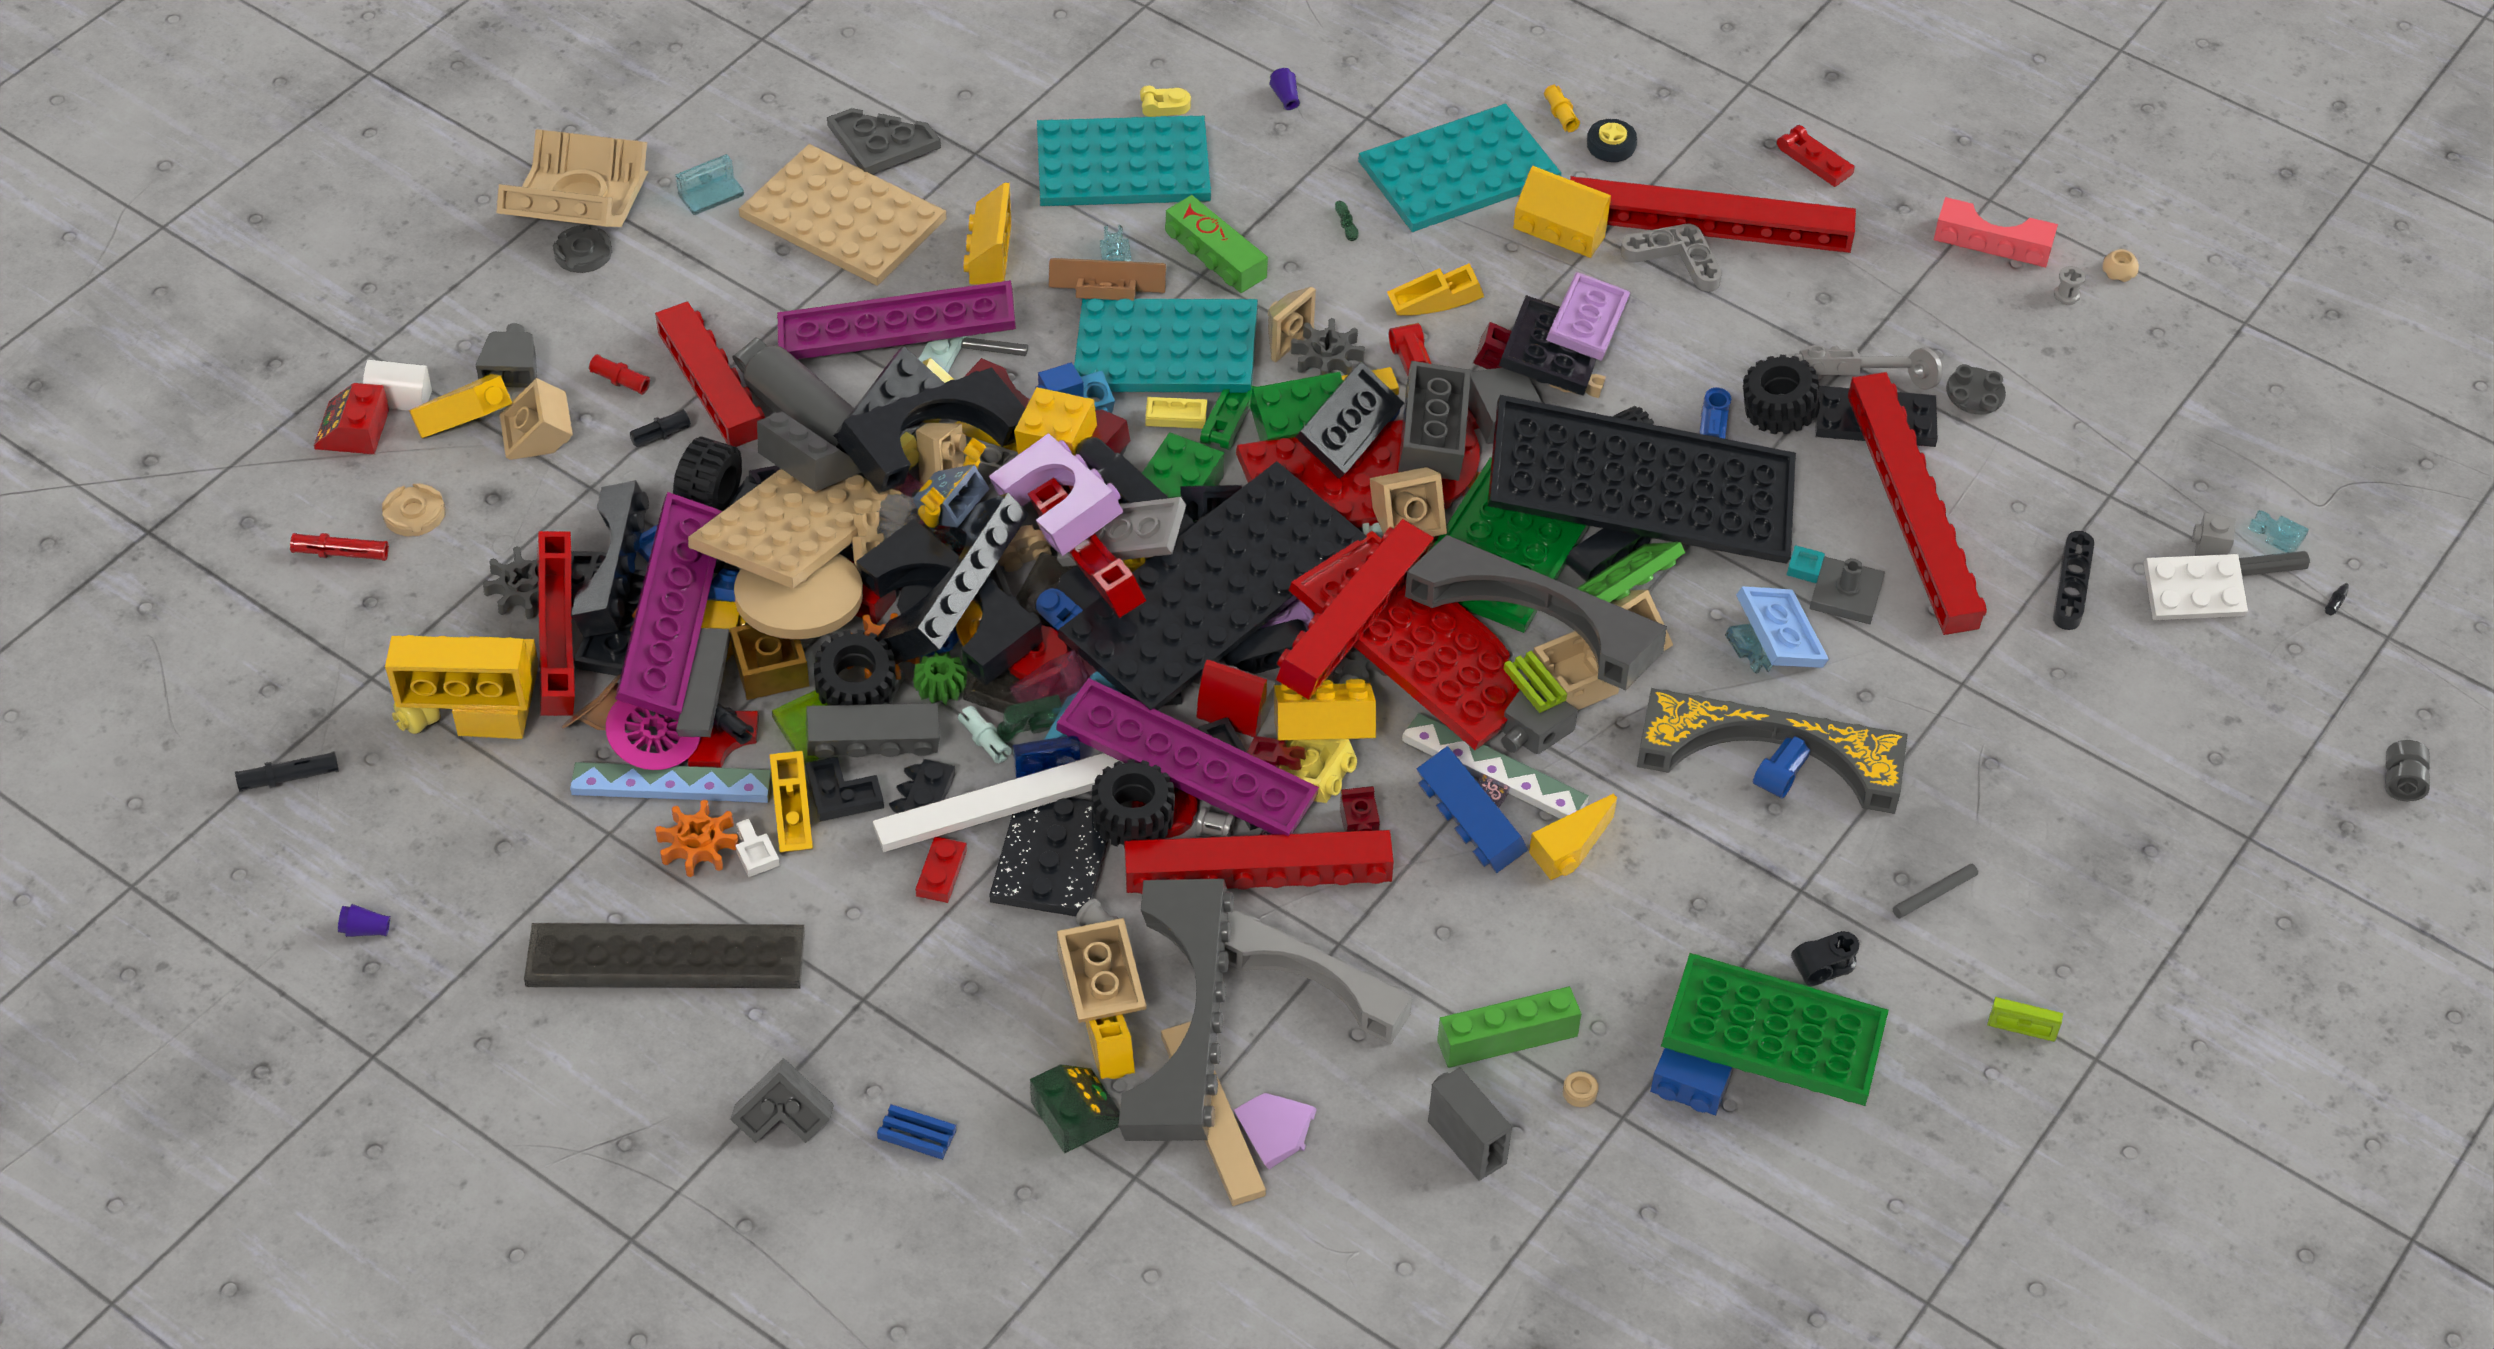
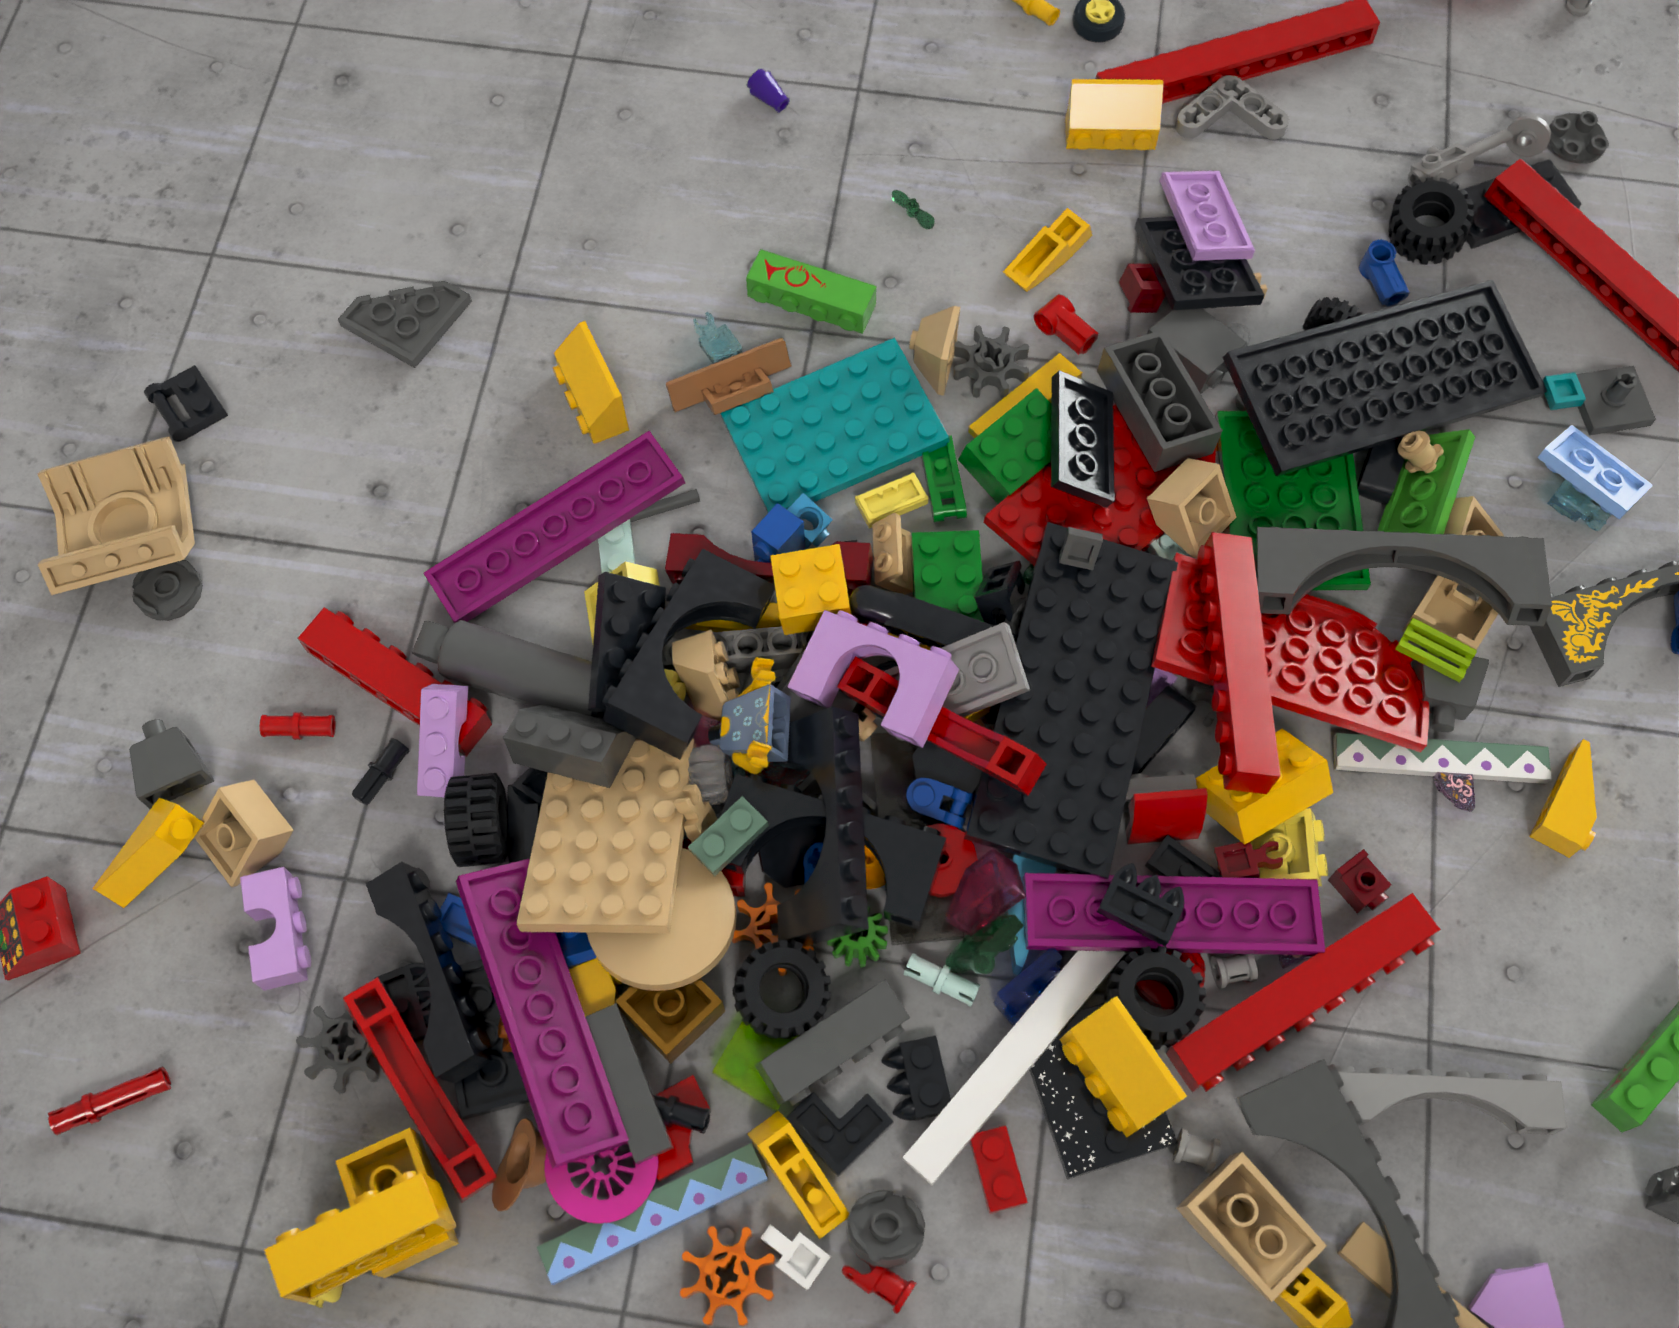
camera: 25 degrees left, 15 degrees up
white brick [363,360,432,411] -> none
tan tile [382,483,445,536] -> none
clear light blue panel [675,154,744,215] -> none
tan plate [739,144,947,286] -> none
teal plate [1037,115,1211,206] -> none
light yellow plate [1140,85,1191,117] -> none
teal plate [1358,103,1561,232] -> none
blue brick [1416,746,1528,873] -> none
none -> black plate [144,365,228,442]
none -> lavender arch [240,867,311,991]
none -> lavender arch [417,684,468,797]
none -> sand green plate [688,796,769,876]
none -> red piece [842,1254,917,1314]
none -> dark grey tile [846,1190,925,1268]
none -> tan bracket [872,513,913,595]
none -> dark grey tile [1059,527,1103,570]
none -> yellow slope [1059,996,1187,1138]
none -> black plate [1097,863,1184,946]
none -> tan brick [1398,431,1444,473]

